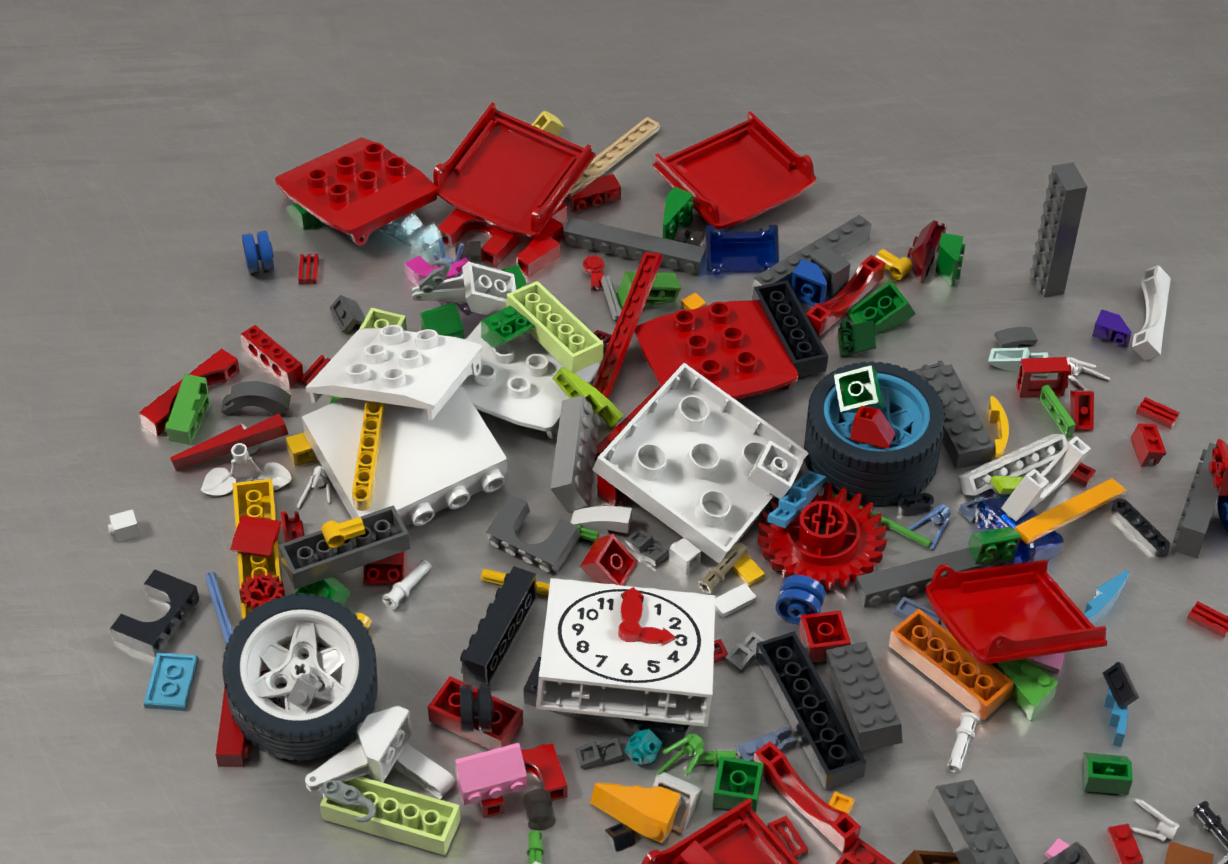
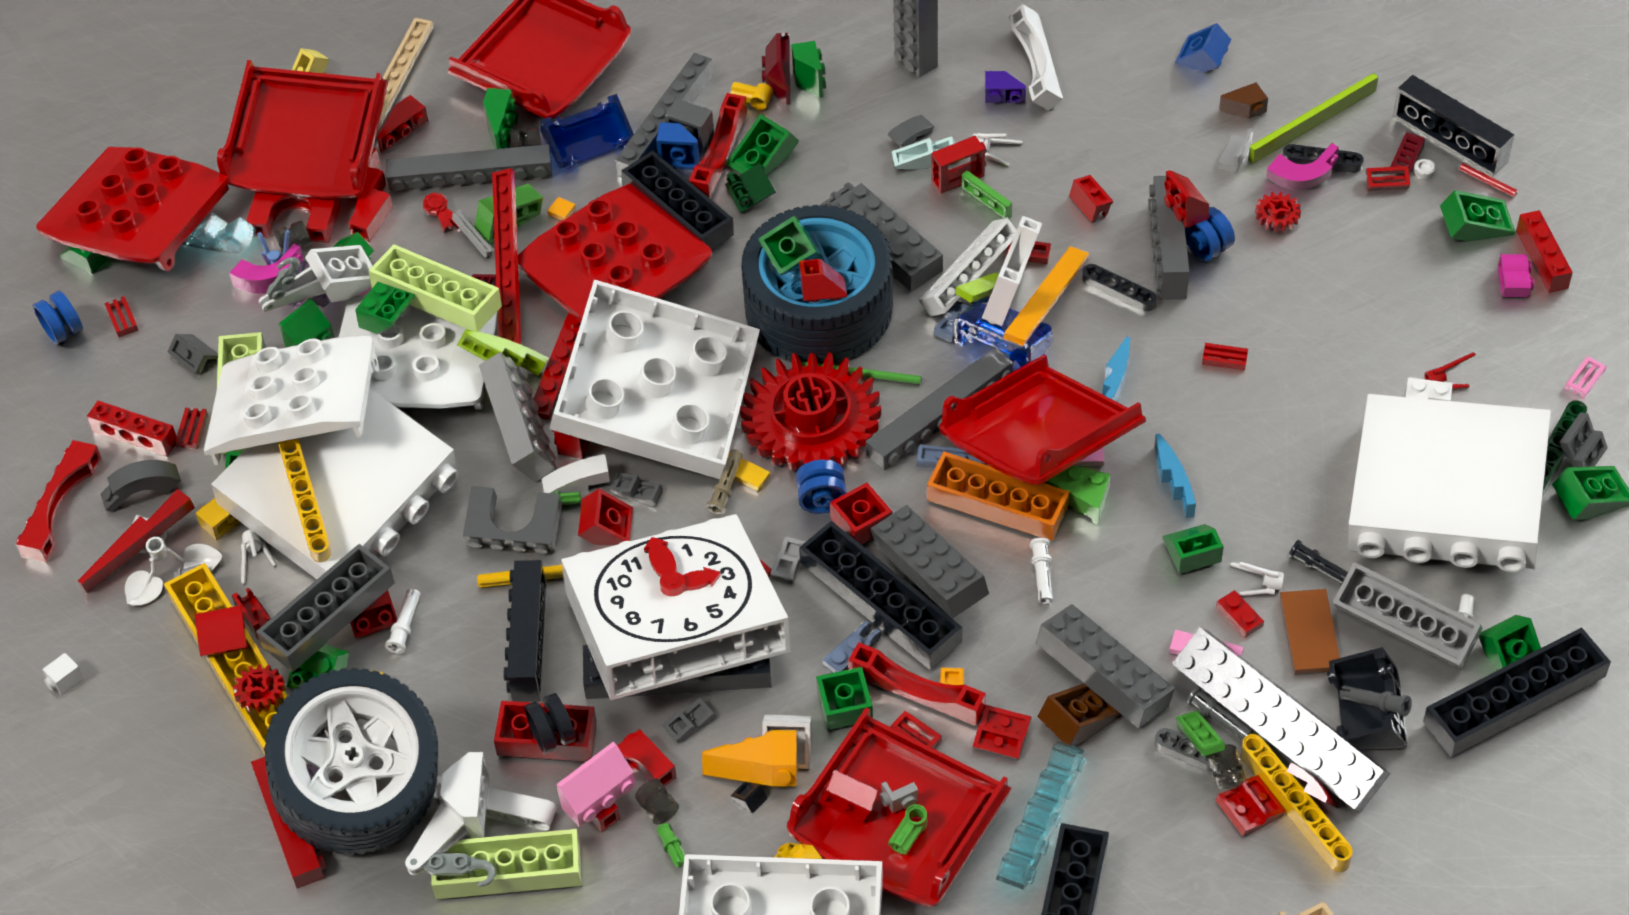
camera: 20 degrees left, 5 degrees up
black arch [110,569,199,658] -> none
medium azure tile [143,653,199,711] -> none
bright green wedge [165,374,211,445] -> none
medium blue axle [205,572,234,644] -> none
light grey bracket [287,674,322,711] -> none
yellow piece [321,517,365,548] -> none
teal brick [624,729,663,765] -> none
bright green plant [657,733,705,775] -> none
white brick [669,537,701,574] -> none
bright green axle [694,749,737,766] -> none
white tile [715,583,757,618] -> none
white brick [747,441,803,499] -> none
dark azure slope [768,471,826,528] -> none
black beam [897,493,934,516] -> none
medium blue plant [908,504,951,550] -> none
green slope [968,527,1021,564] -> none
yellow slope [988,396,1009,460] -> none
red slope [1070,390,1094,430] -> none
black plate [1102,662,1139,709] -> none
red tile [1136,397,1180,429] -> none

